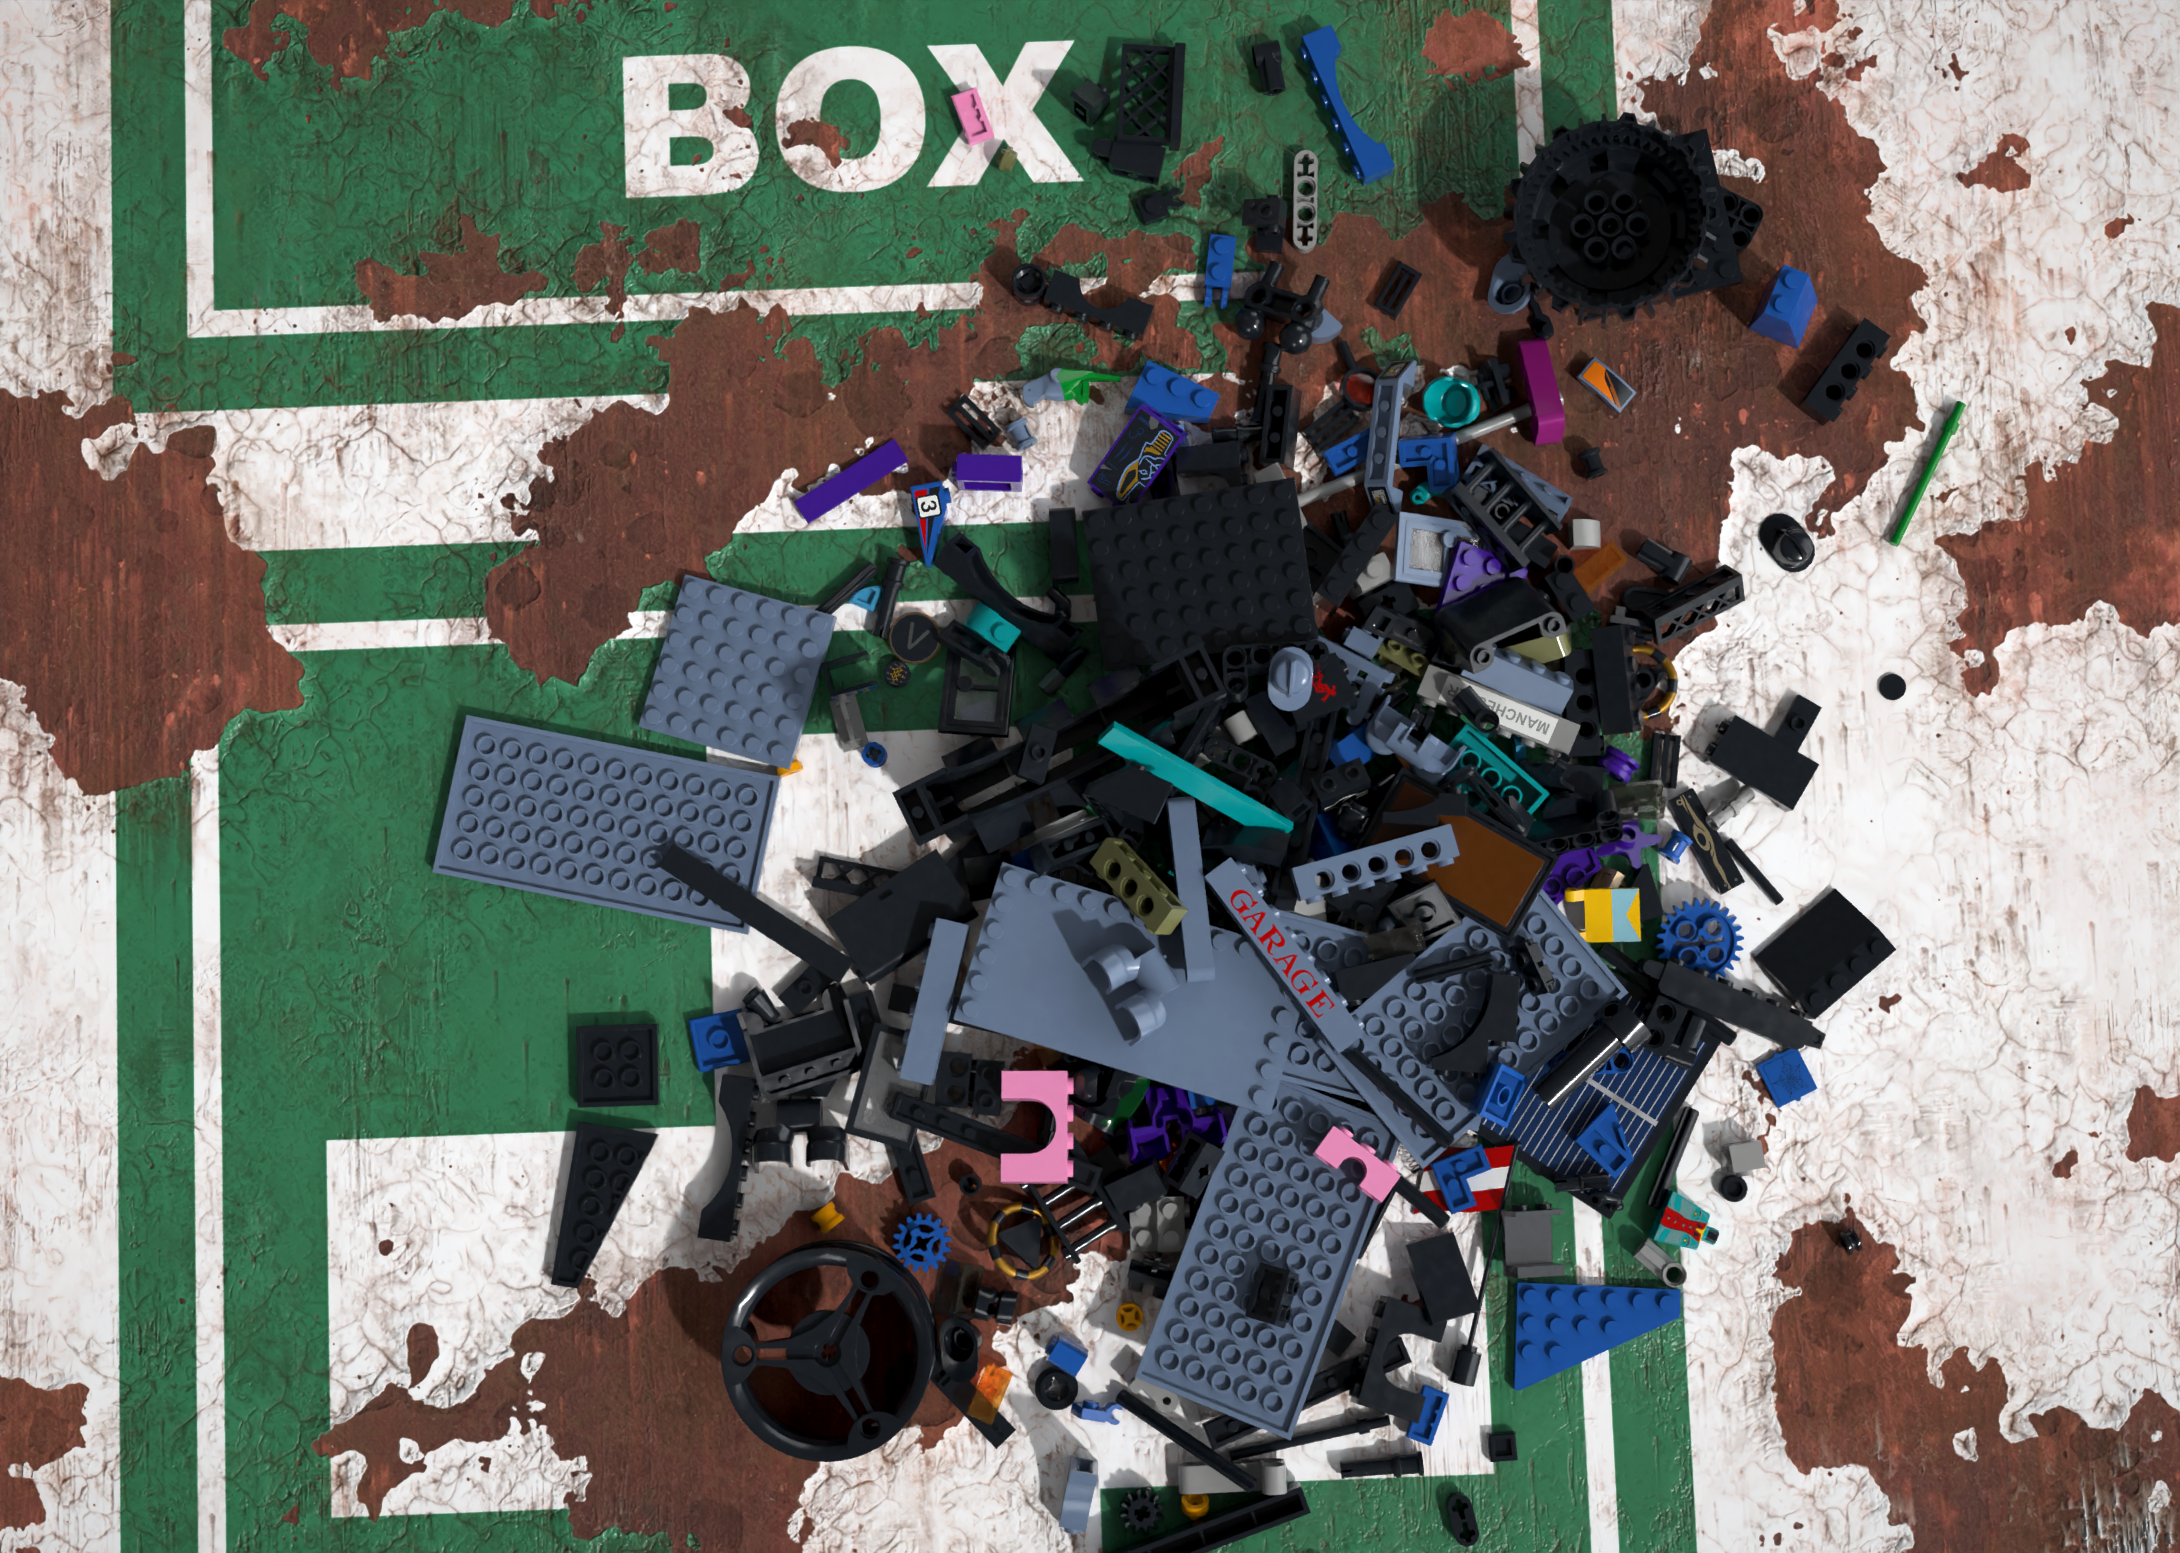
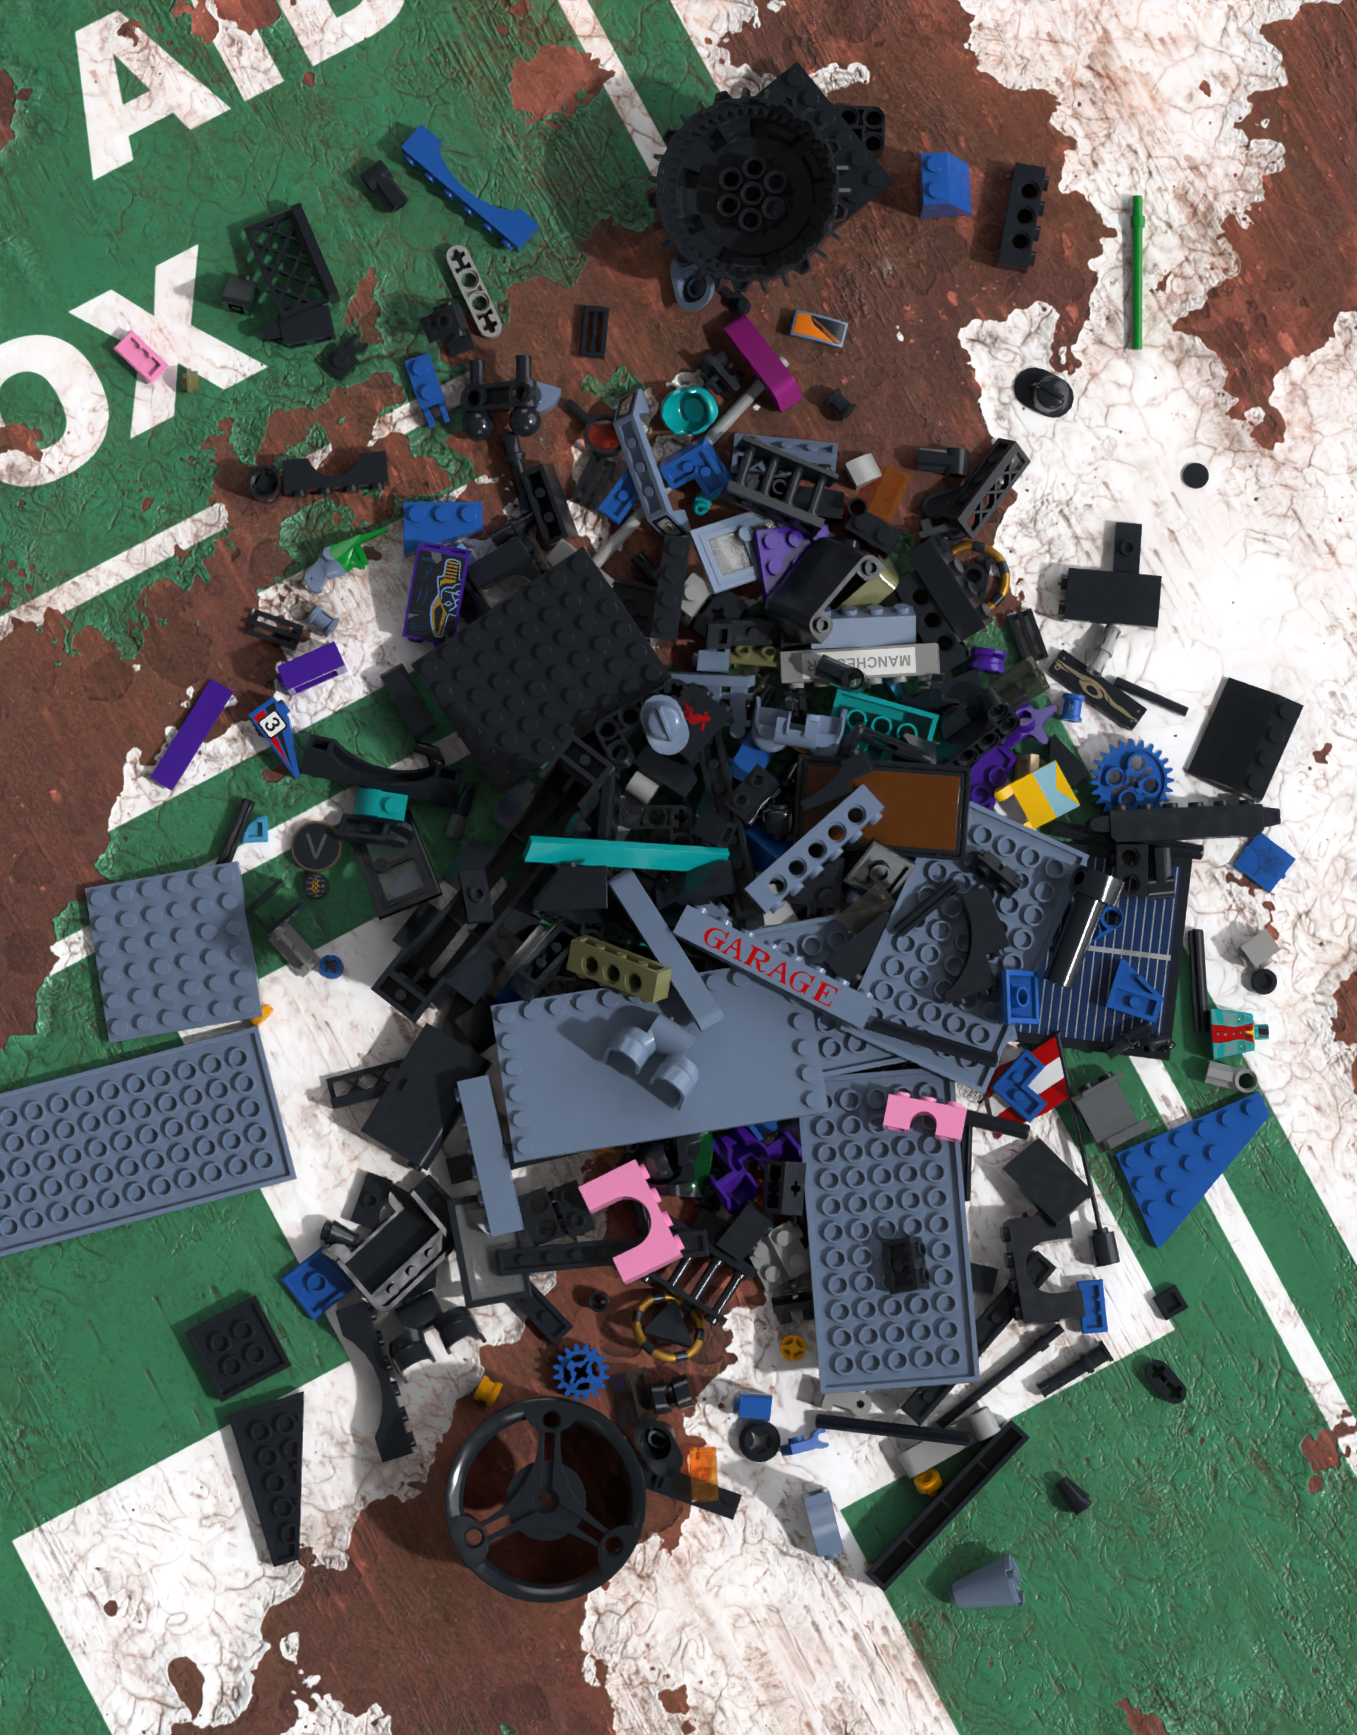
camera: 30 degrees left, 0 degrees up
black tile [659,844,854,984] -> none
black pin [871,557,910,639] -> none
black gear [1119,1487,1165,1535] -> none

